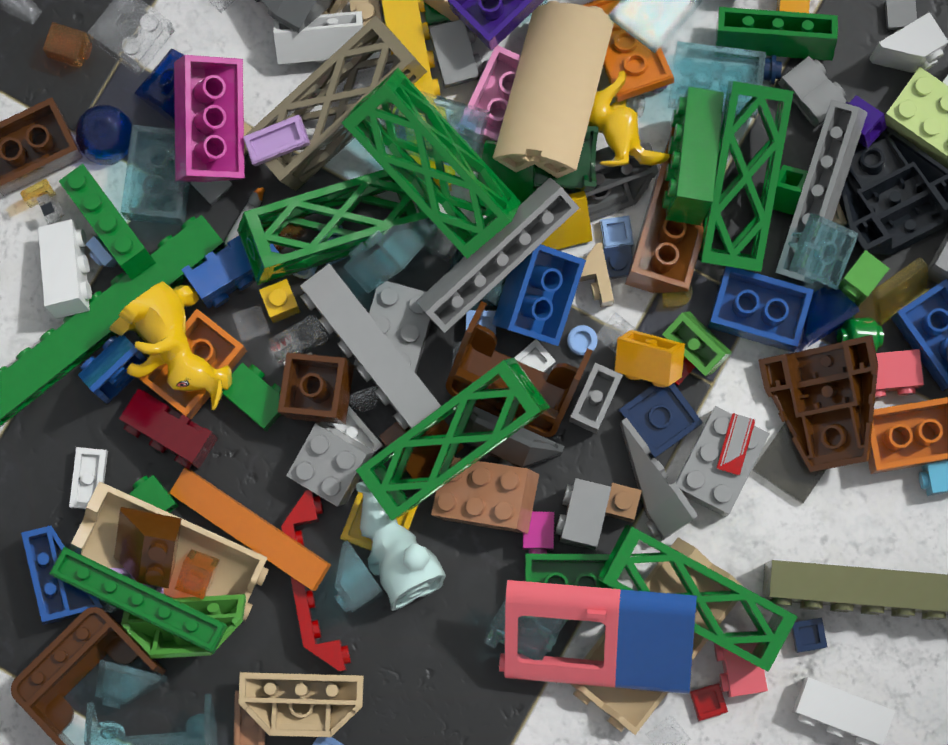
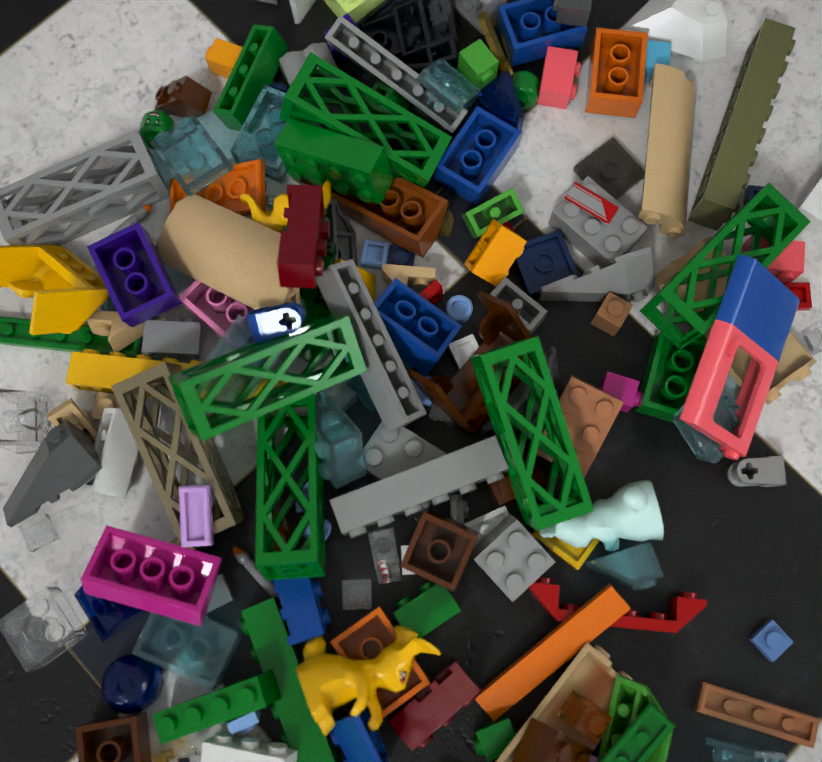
camera: 70 degrees left, 5 degrees down
clear orange brick [43,22,92,67] -> none
tan wedge [238,672,364,737] -> none
yellow brick [259,279,300,323] -> none
light grey brick [555,478,611,551] -> none
clear plate [597,312,638,352] -> none
reddish brown wedge [758,335,878,472] -> none
none -> blue piece [245,302,306,343]
none -> dark red wedge [277,184,330,288]
none -> red tile [419,279,443,305]
none -> tan cylinder [637,63,697,238]
none -> light grey piece [727,456,787,487]

